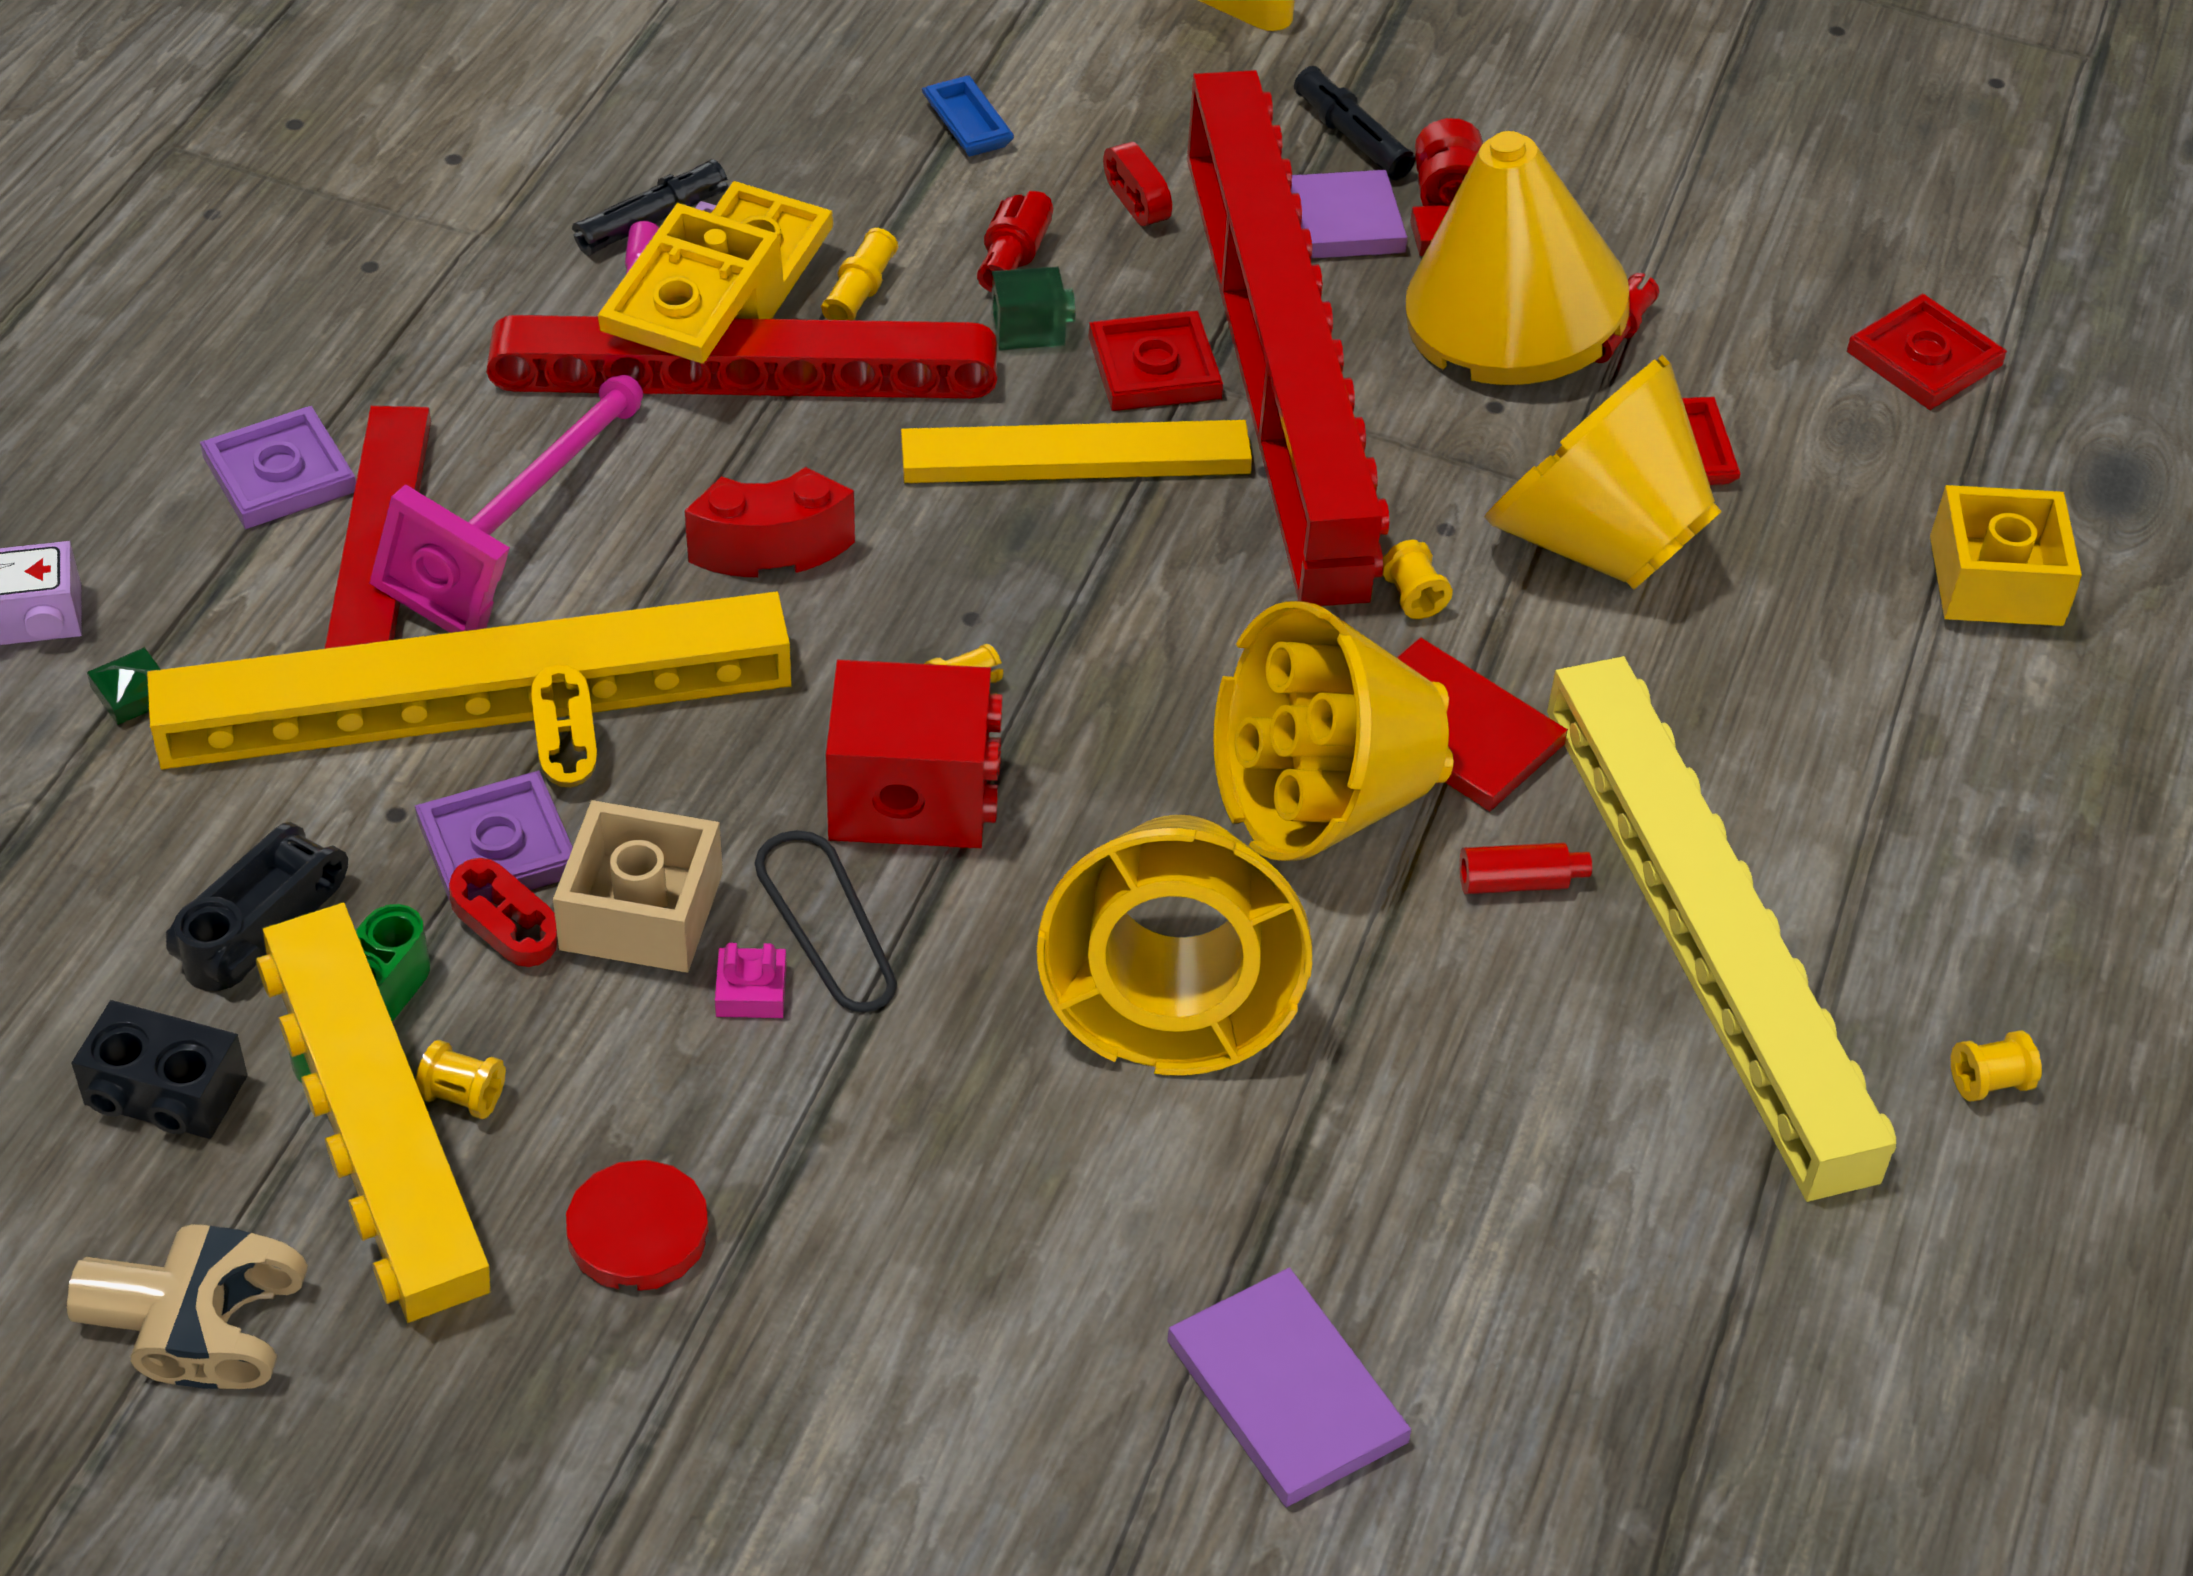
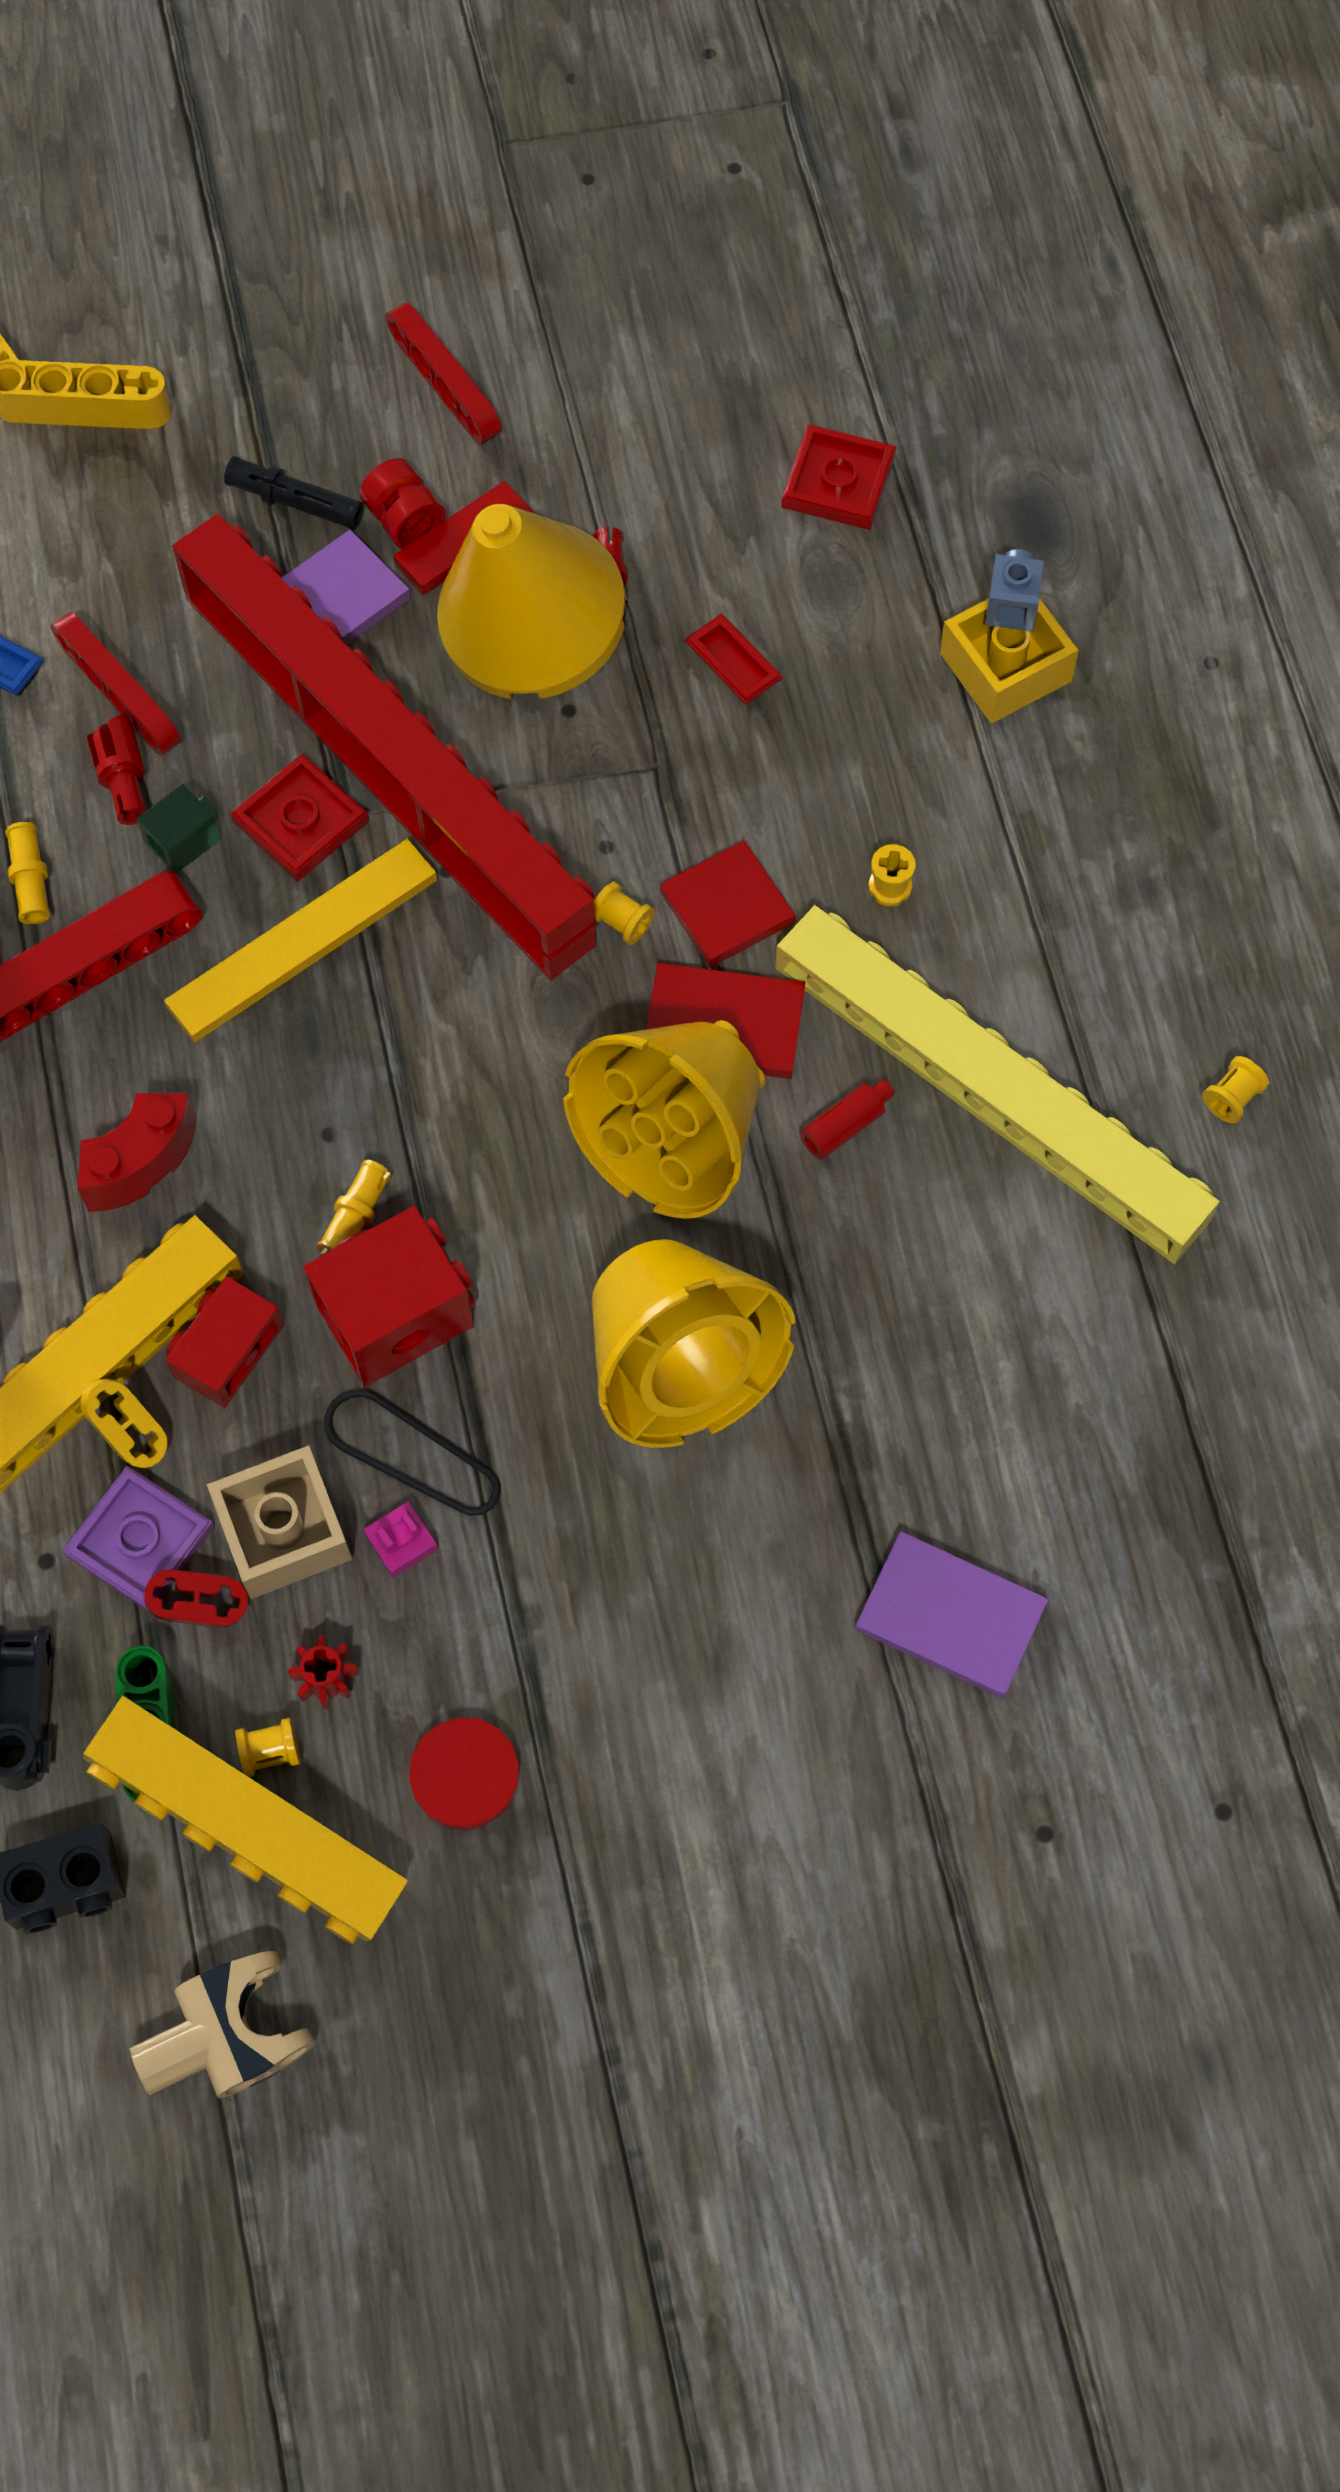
camera: 30 degrees left, 20 degrees up
red beam [1103,142,1173,226] -> none
yellow cone [1484,354,1722,590] -> none
none -> red beam [50,612,181,756]
none -> red brick [165,1276,284,1409]
none -> red gear [288,1636,359,1709]
none -> red beam [385,302,501,444]
none -> red tile [660,840,795,968]
none -> yellow bush [868,844,916,907]
none -> sand blue brick [985,549,1044,632]

